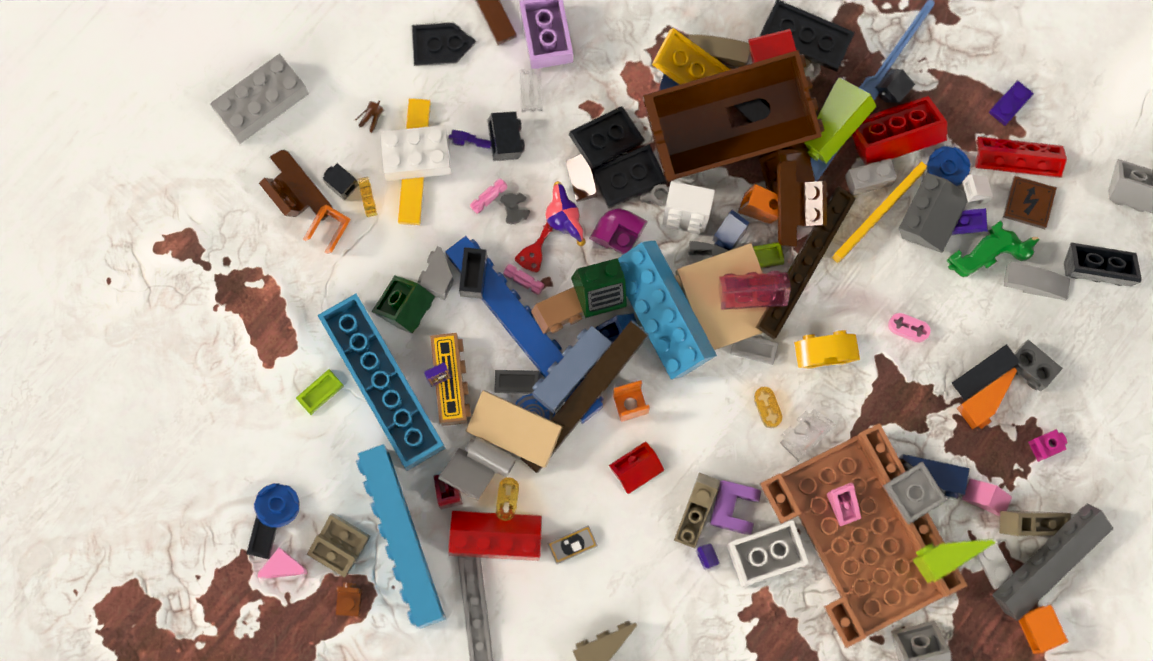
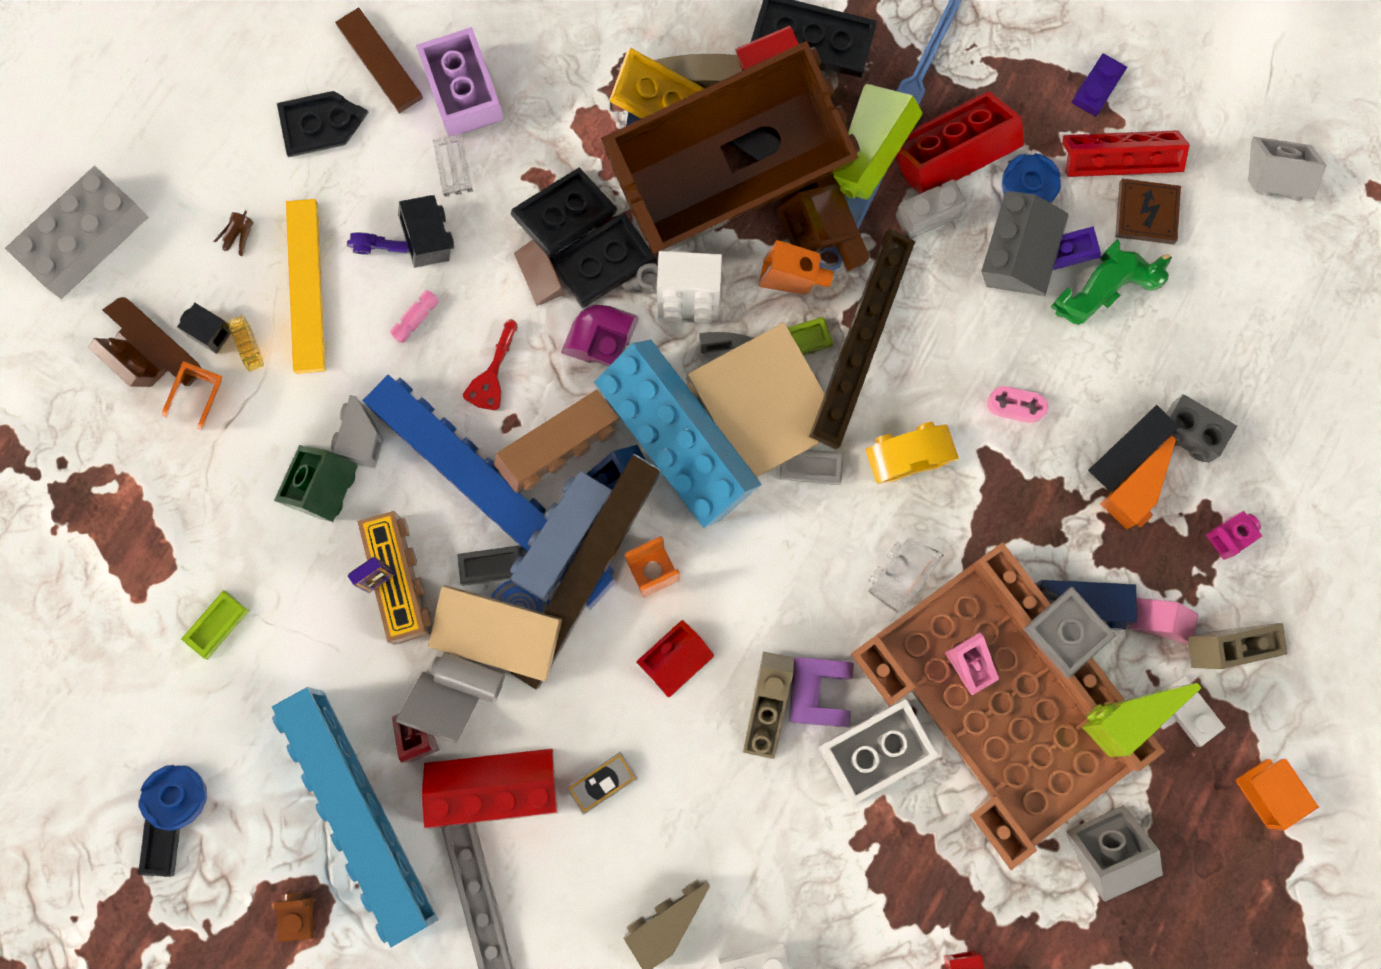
camera: 10 degrees left, 0 degrees up
bright pink slope [258,548,307,579] -> none
dark tan slope [306,513,371,578] -> none
dark azure brick [317,294,446,471] -> none
white brick [380,125,451,181] -> none
black piece [459,247,488,299] -> none
clear yellow beam [495,477,519,521] -> none
dark grey piece [500,192,530,224] -> none
bright pink axle [503,264,544,295] -> none
piece [545,181,586,246] -> none
dark green slope [571,258,627,318] -> none
dark purple slope [696,543,720,570] -> none
slope [712,210,750,251] -> none
clear pink slope [719,271,791,310] -> none
clear yellow beam [753,387,782,428] -> none
reddish brown plate [777,161,827,247] -> none
yellow tile [832,161,927,263] -> none
black brick [875,69,915,103] -> none
white slope [962,175,993,205] -> none
dark grey brick [992,503,1114,621] -> none
light grey slope [1004,261,1070,300] -> none
black slope [1064,242,1142,287] -> none

